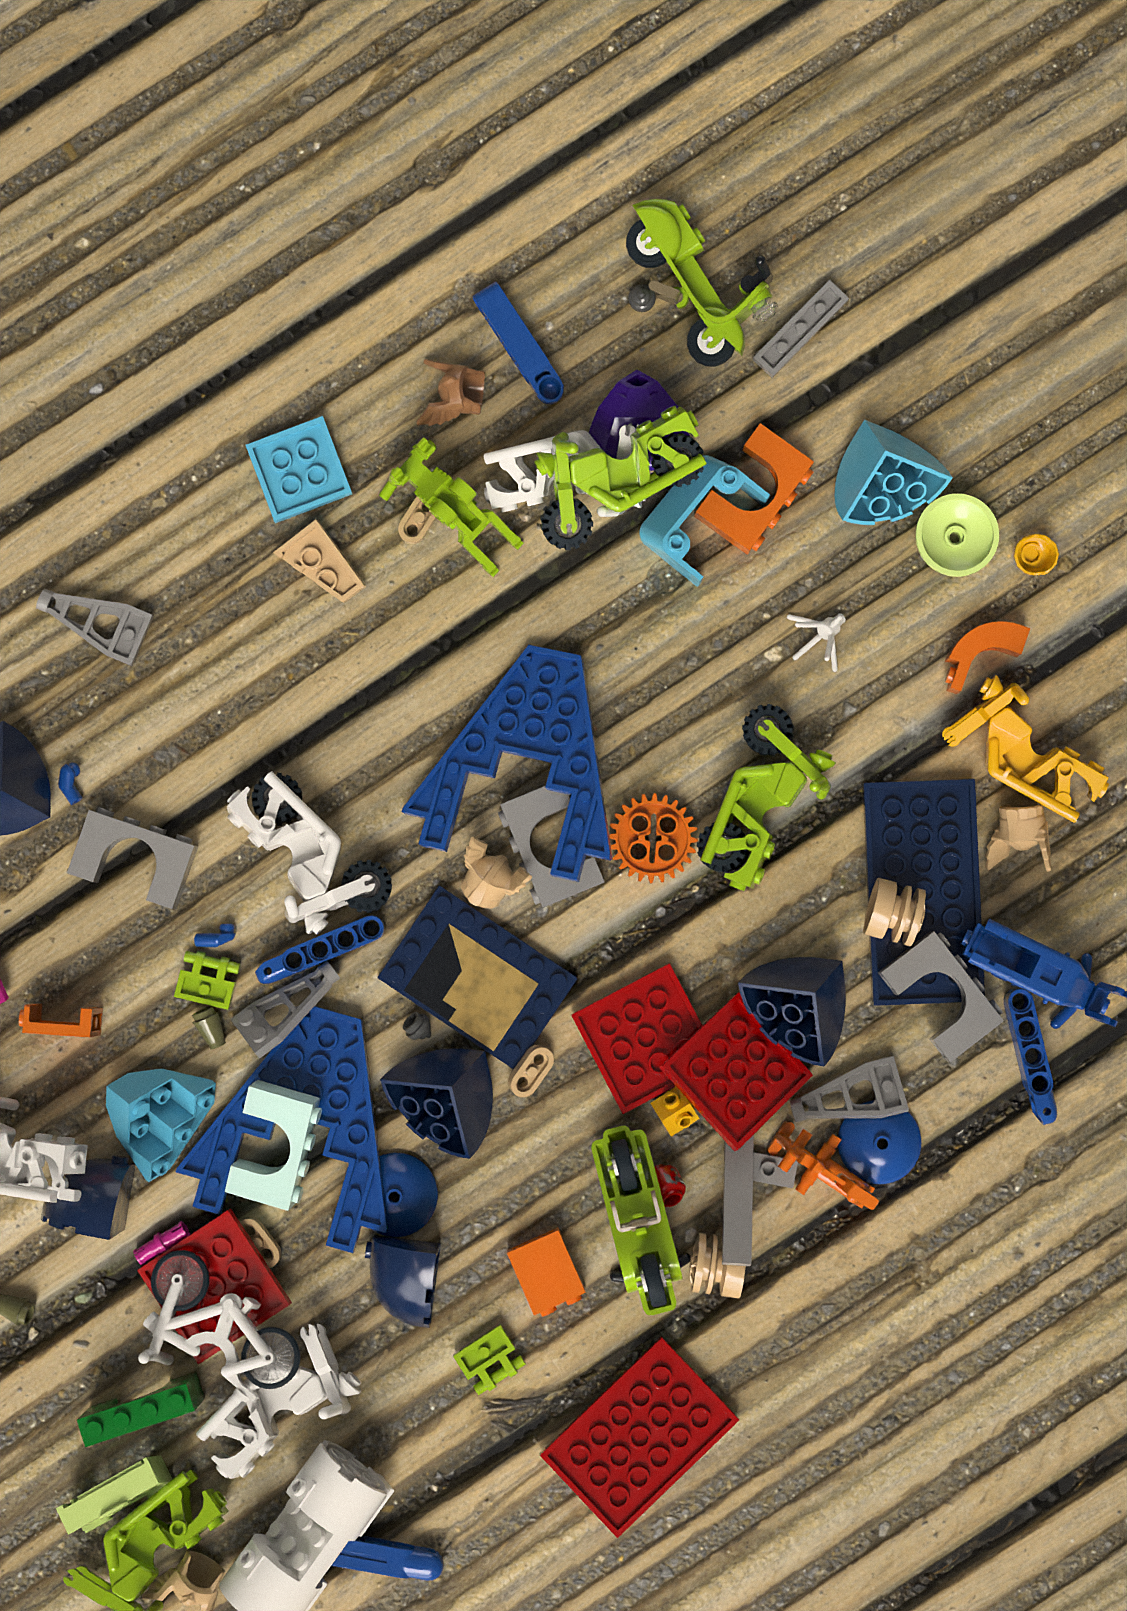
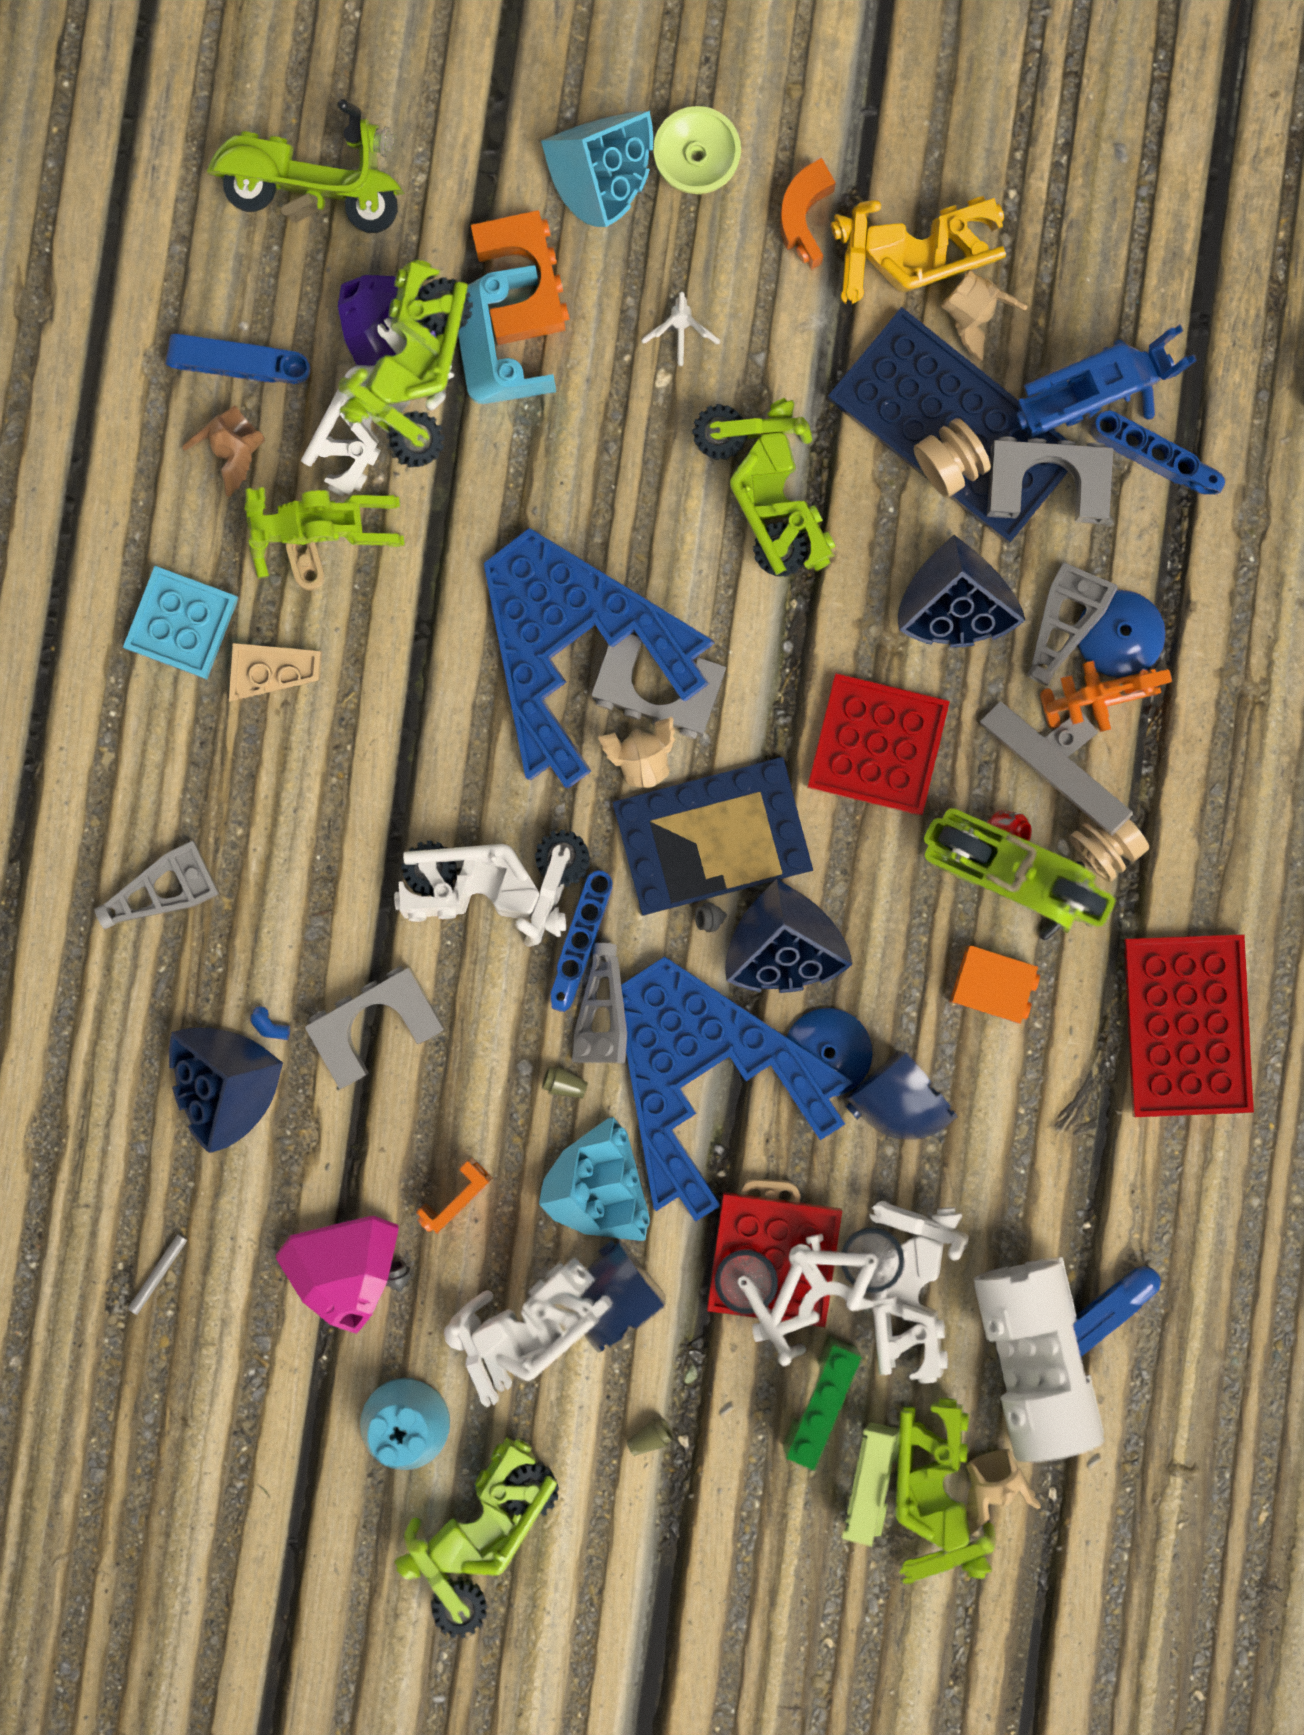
camera: 45 degrees left, 0 degrees up
dark pink pin [133,1221,190,1266] -> none
lime plate [174,951,241,1010] -> none
blue arm [194,924,236,947] -> none
light aqua arch [225,1080,322,1211] -> none
lime plate [453,1324,526,1395] -> none
tan plate [508,1045,554,1097] -> none
orange gear [609,793,698,884] -> none
dark grey plate [628,284,656,312] -> none
yellow brick [650,1087,700,1137] -> none
red plate [659,992,813,1151] -> none
light grey plate [753,280,849,378] -> none
yellow hair [1013,534,1059,575] -> none

